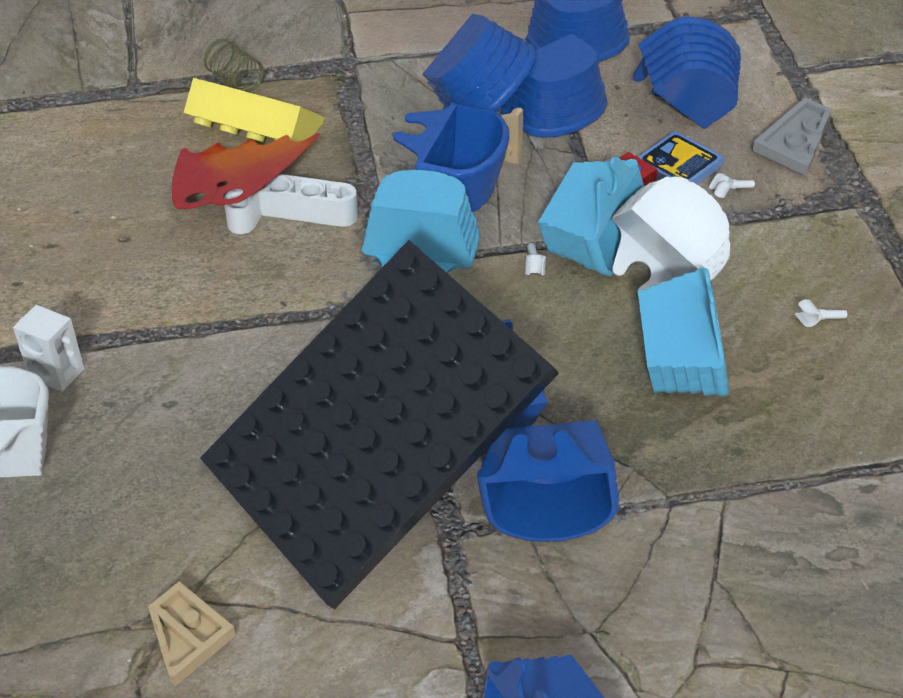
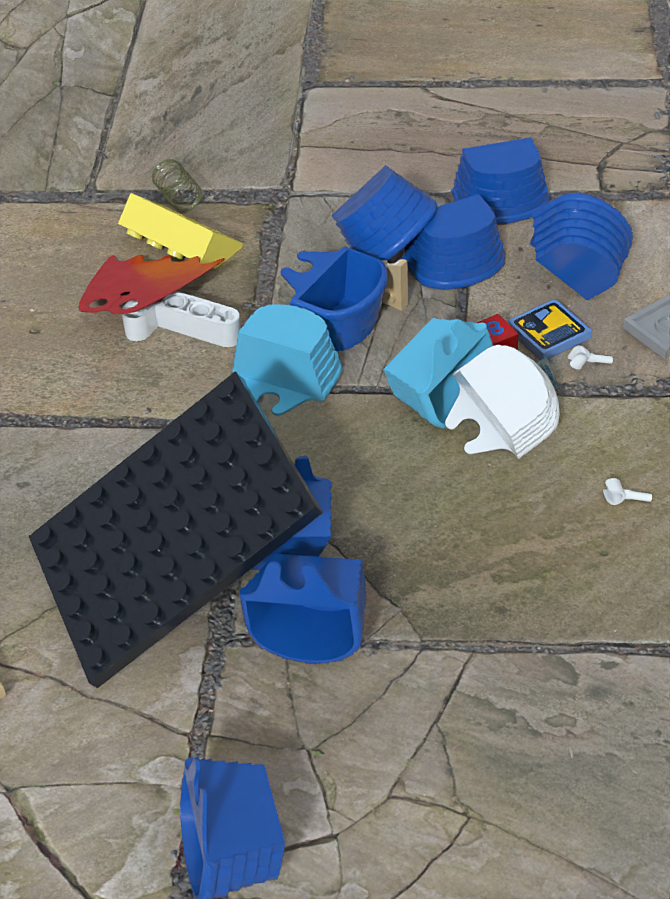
camera: 15 degrees right, 0 degrees up
white hand [525,243,546,276] -> none
medium azure piece [638,267,730,397] -> none

